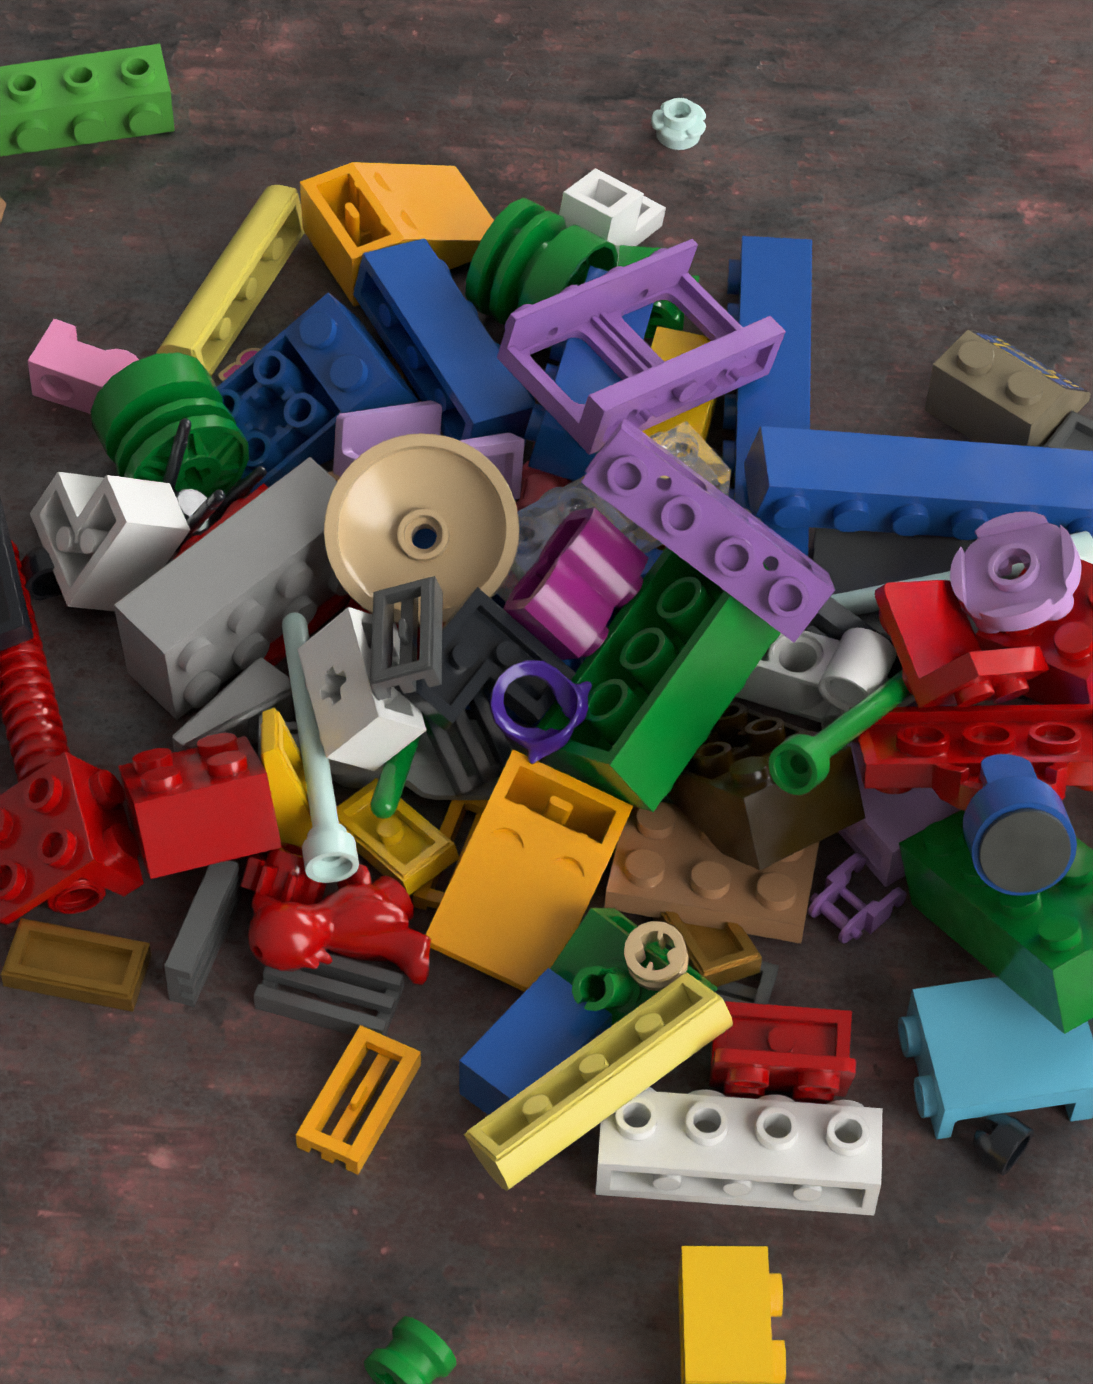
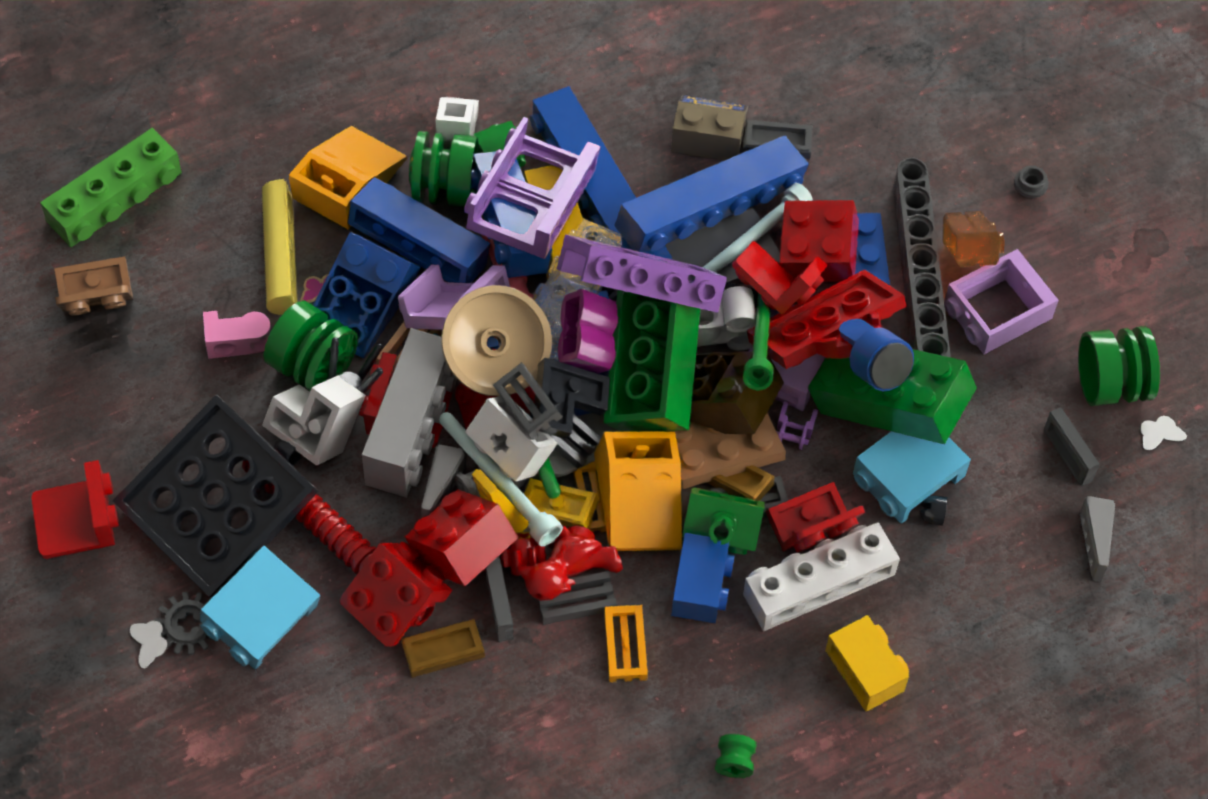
camera: 30 degrees left, 5 degrees up
light yellow brick [464,973,733,1191] -> none
dark purple piece [490,660,592,764] -> none
tan bush [624,921,689,991] -> none
light aqua plate [651,98,706,150] -> none
lavender plate [950,512,1081,633] -> none

